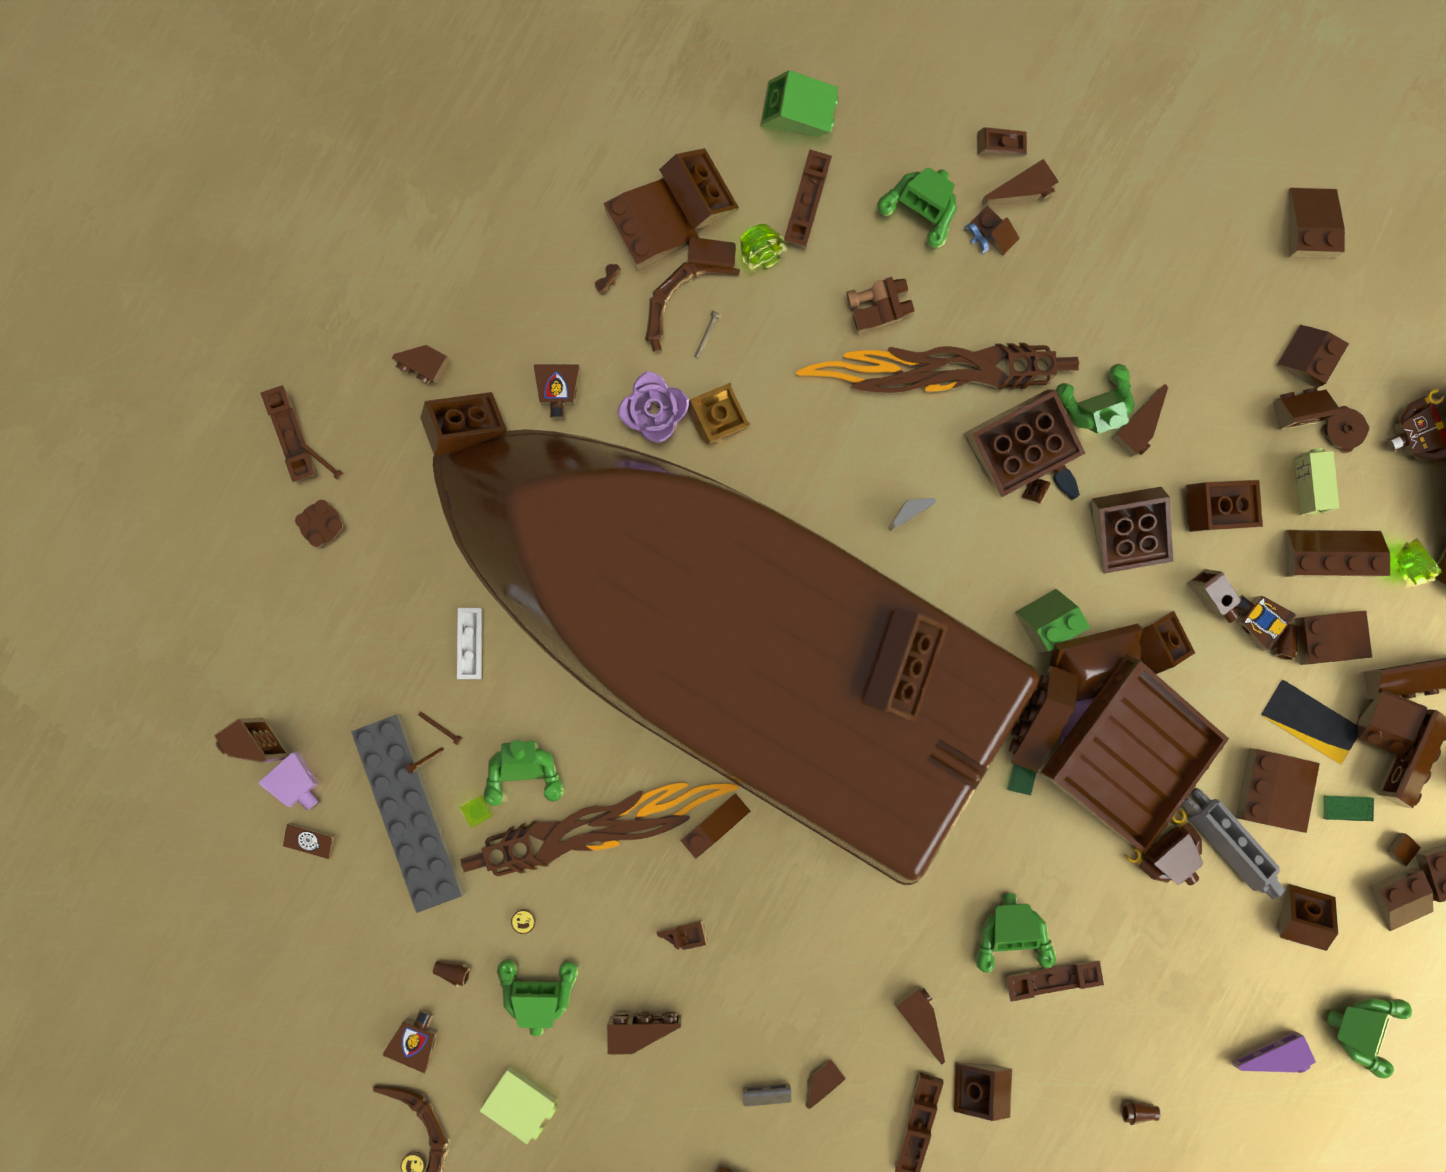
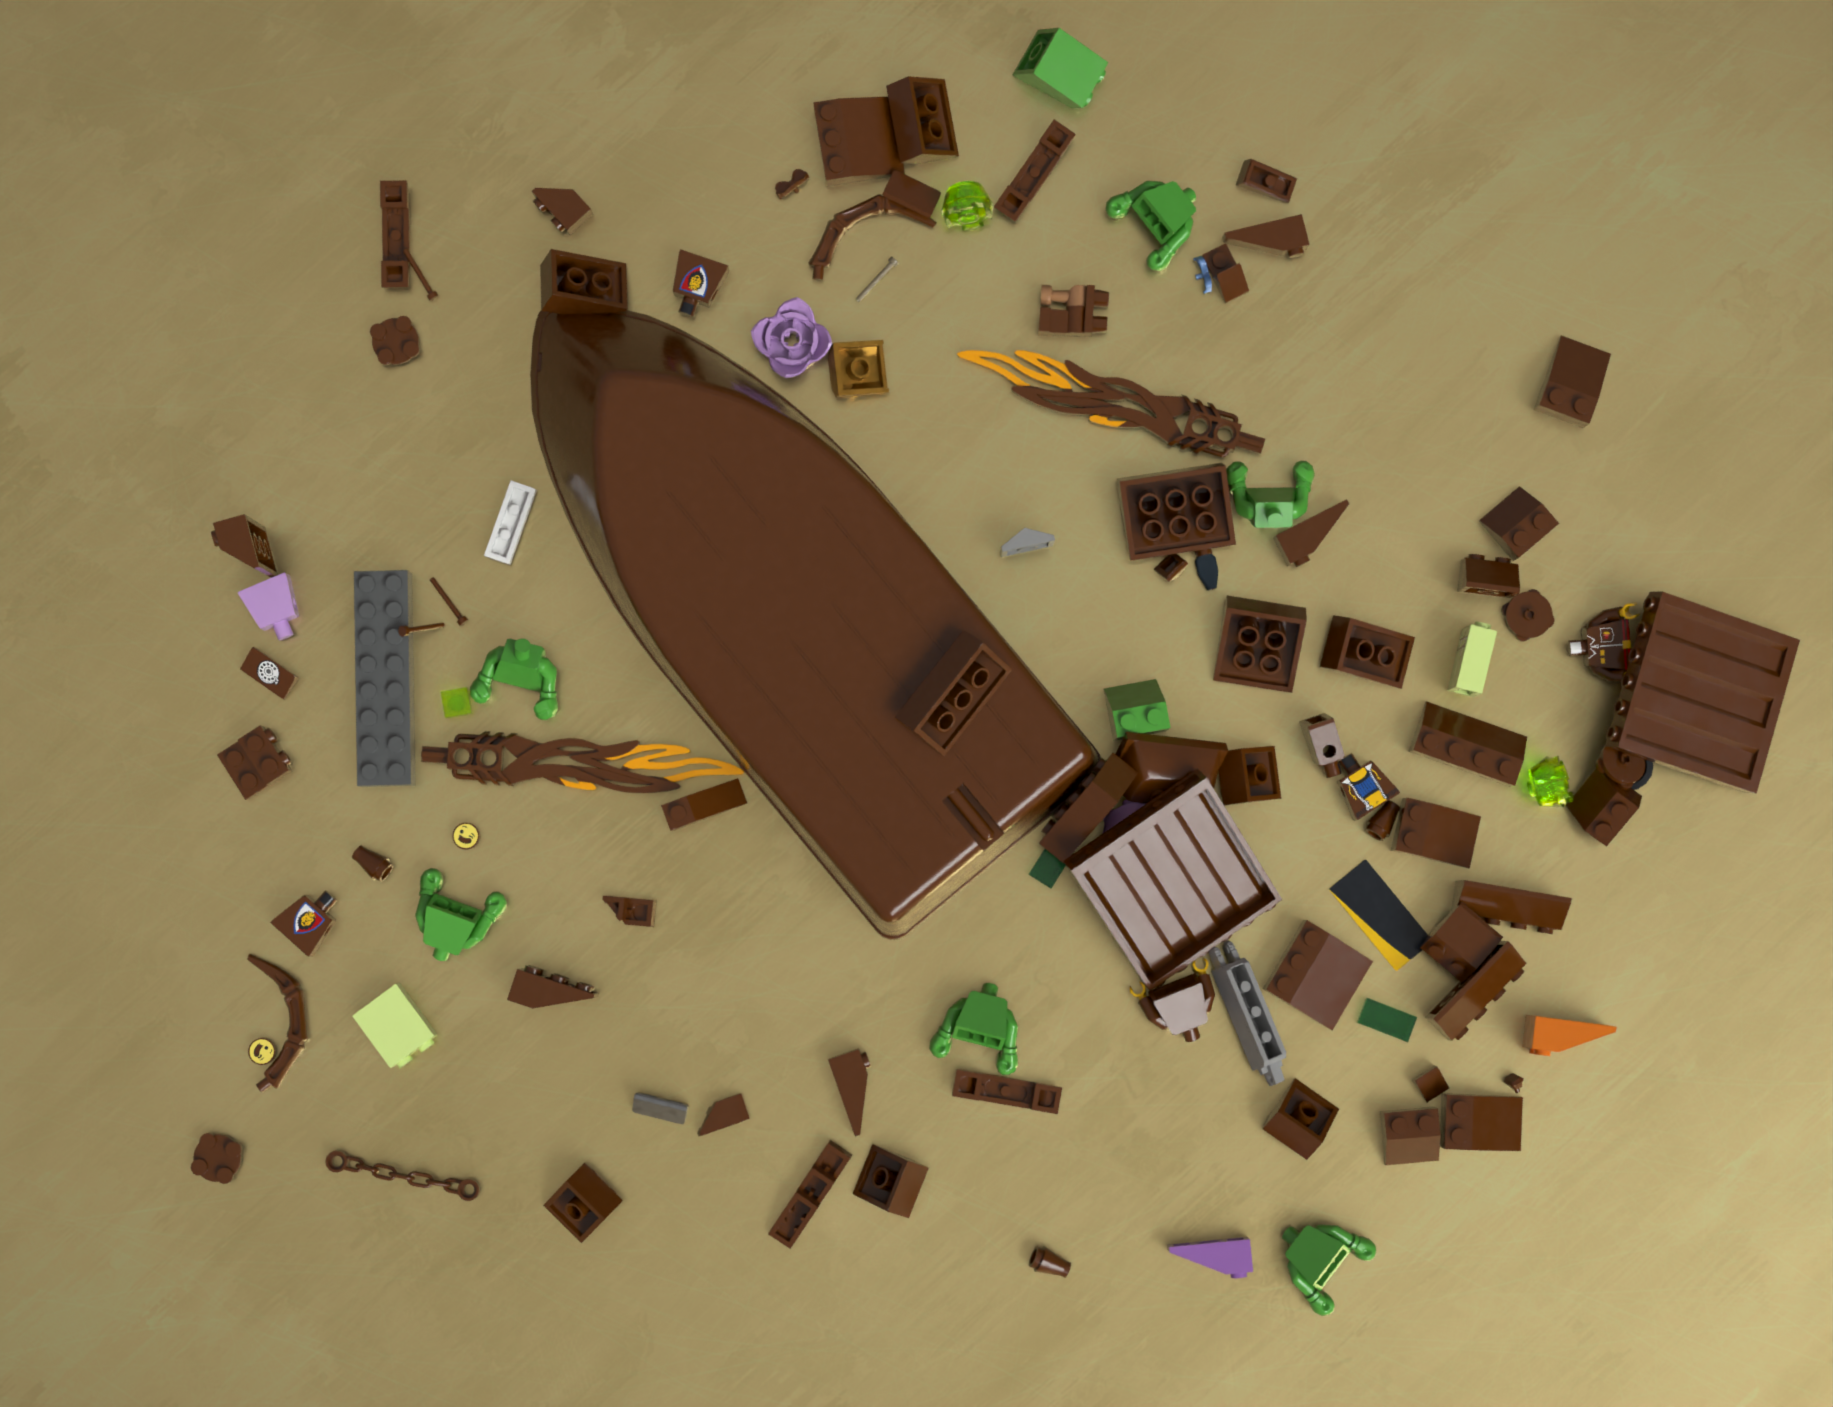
camera: 20 degrees right, 0 degrees up
none -> reddish brown plate [217,725,292,800]

